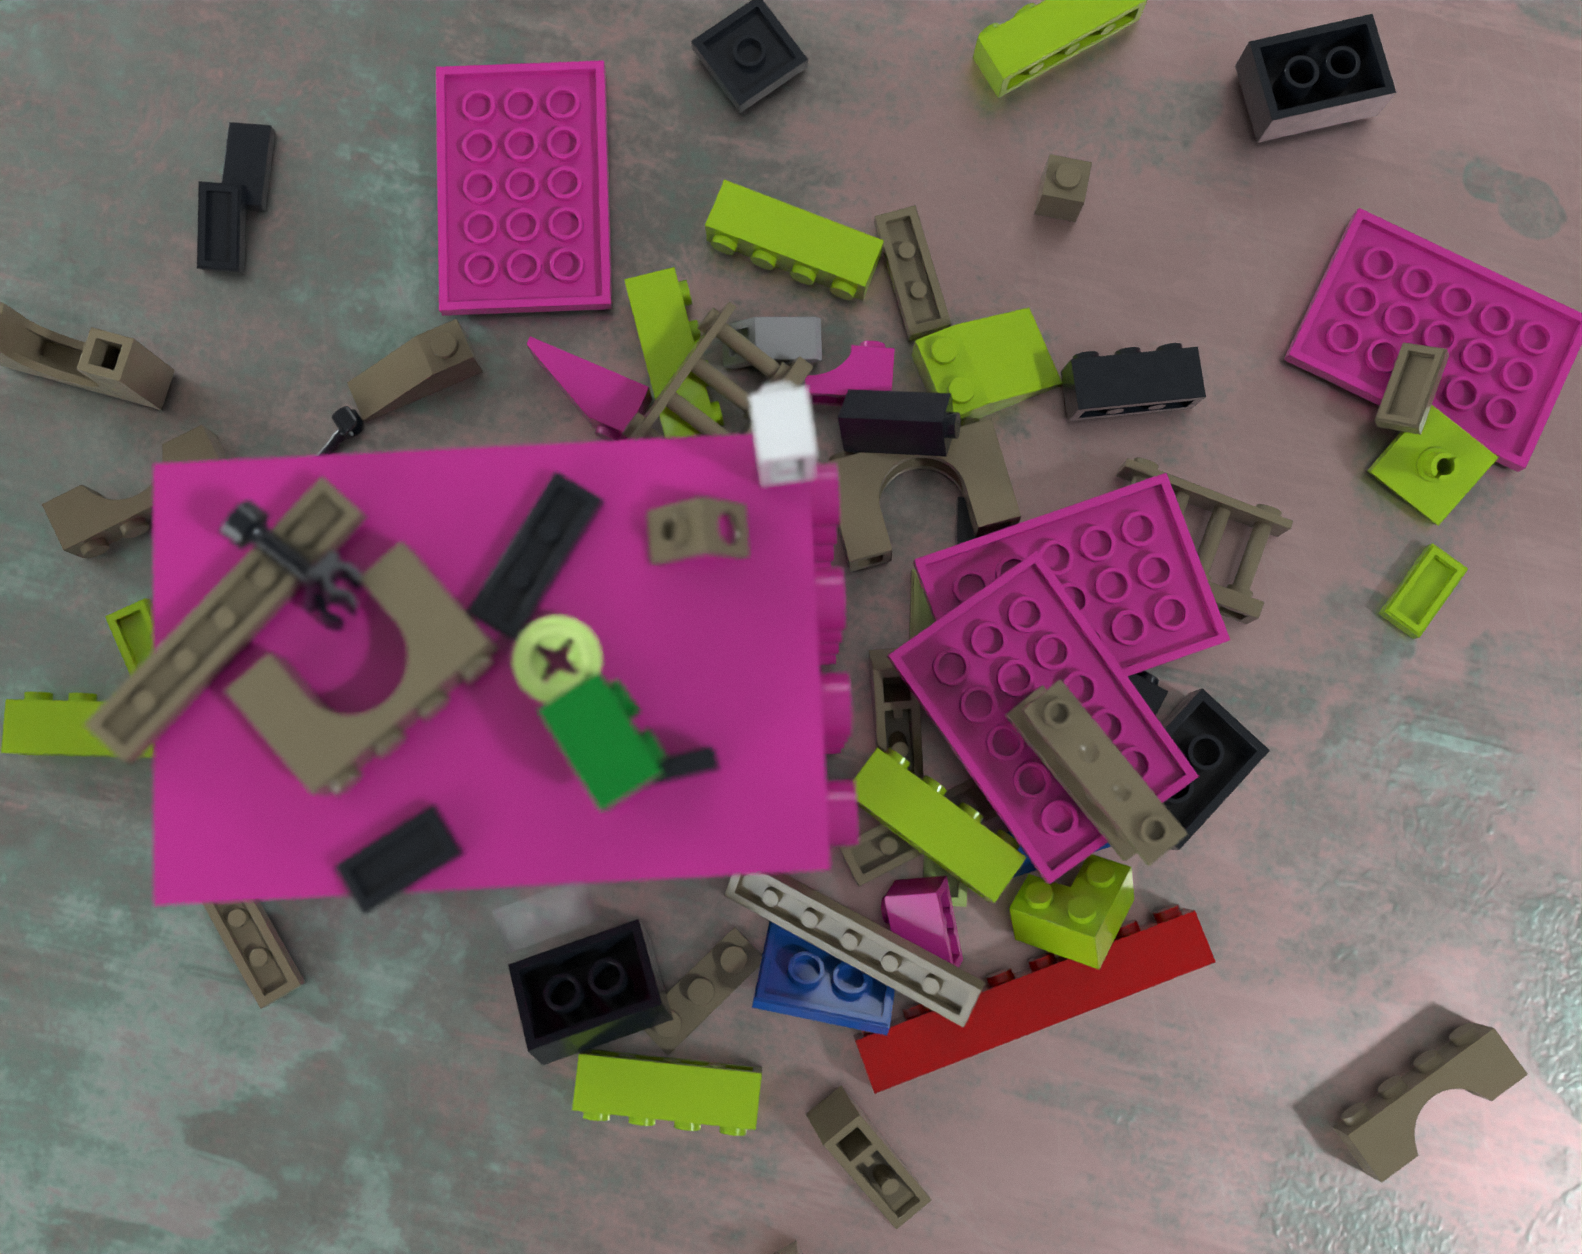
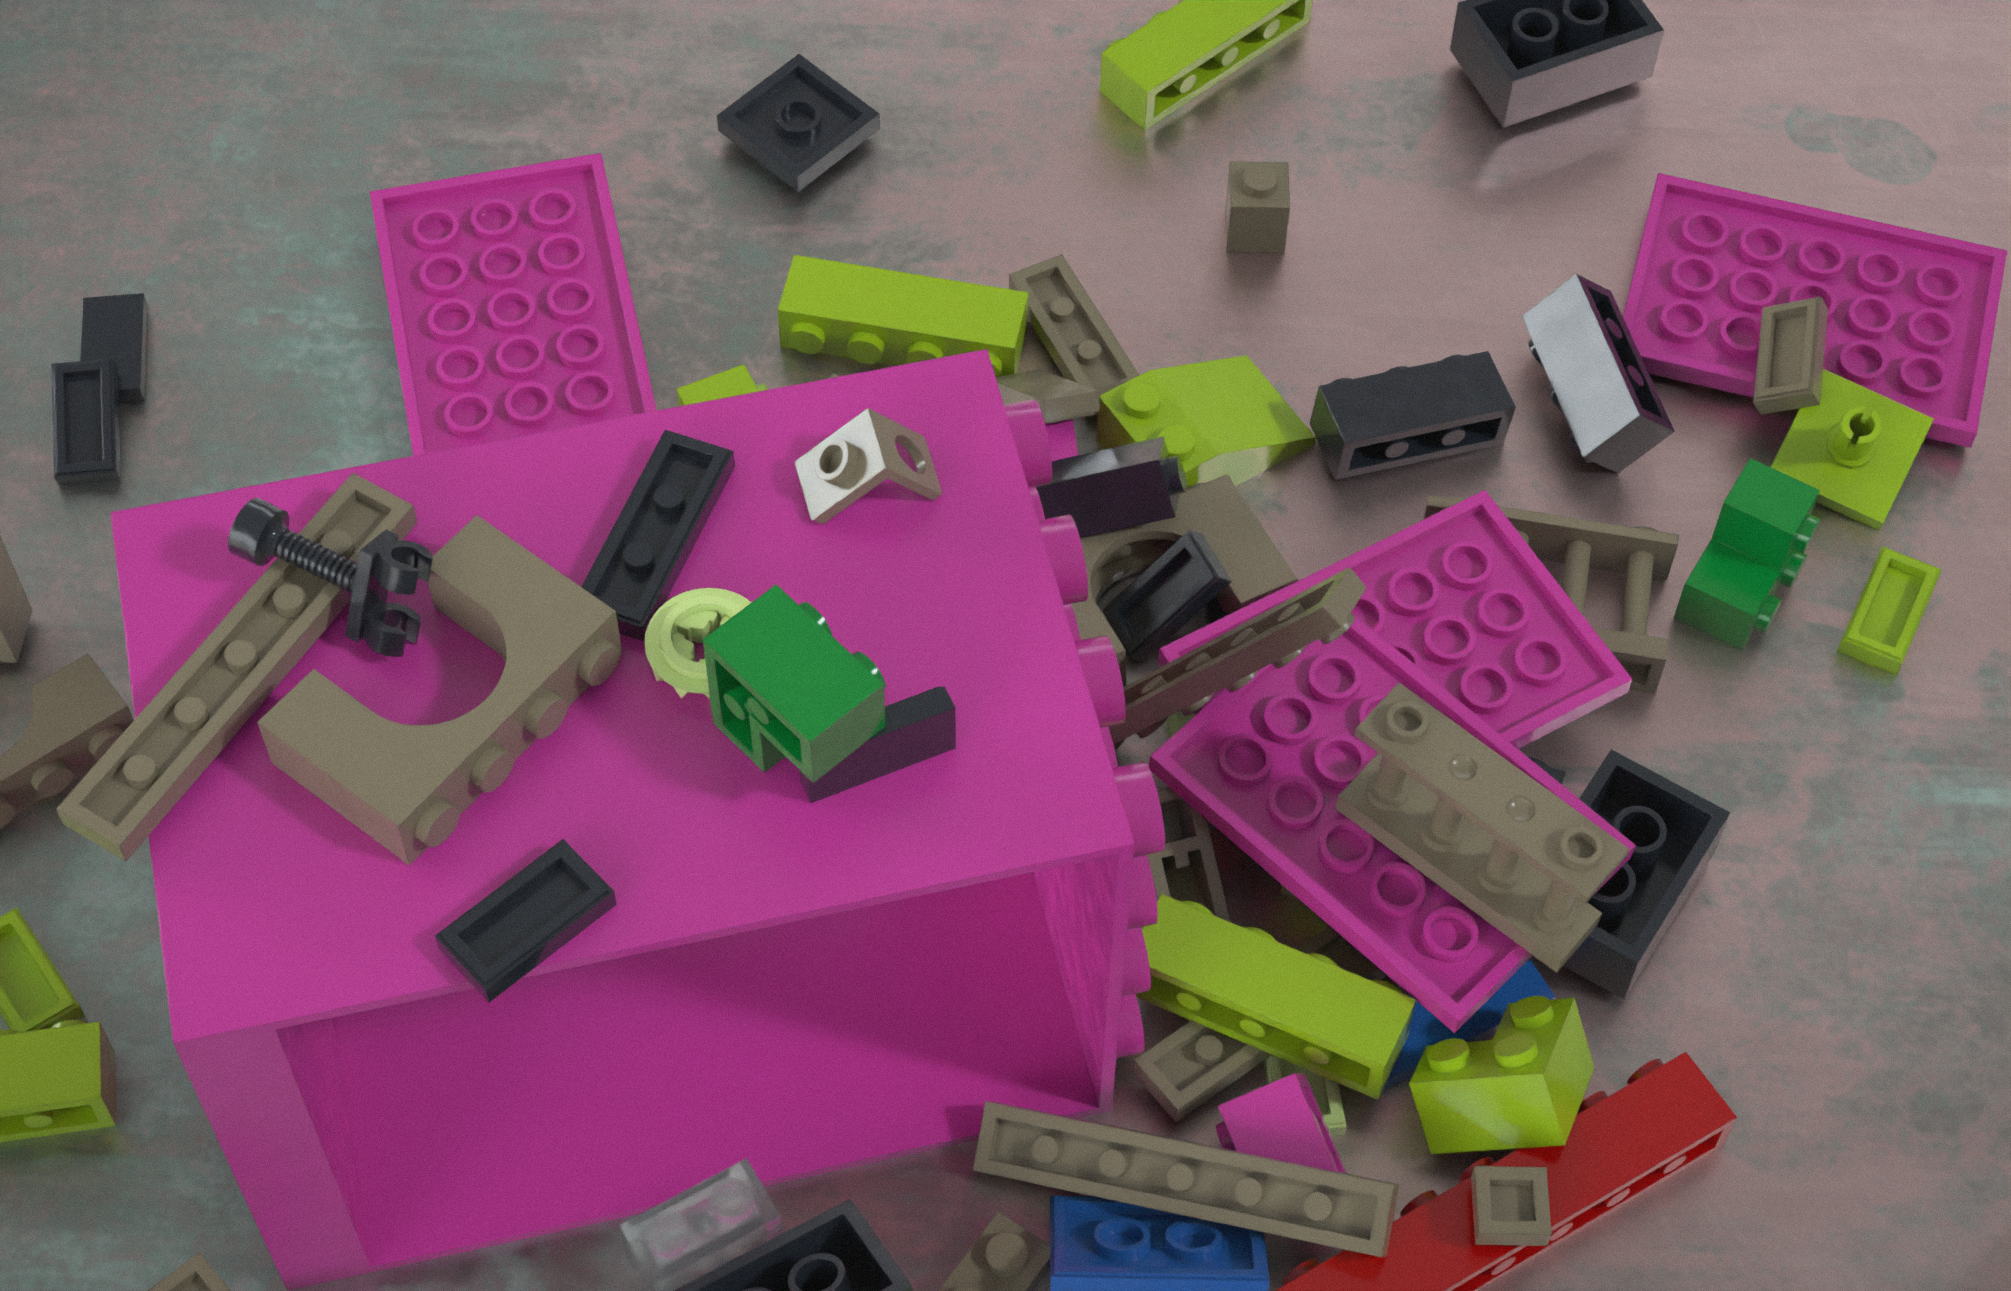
camera: 10 degrees left, 25 degrees down
white brick [749,382,817,487] -> none
none -> dark tan tile [996,369,1100,423]
none -> black tile [1102,530,1232,662]
none -> dark tan plate [1109,567,1367,750]
none -> dark tan plate [1471,1166,1551,1246]
none -> brick [1522,274,1675,473]
none -> green brick [1674,458,1821,651]

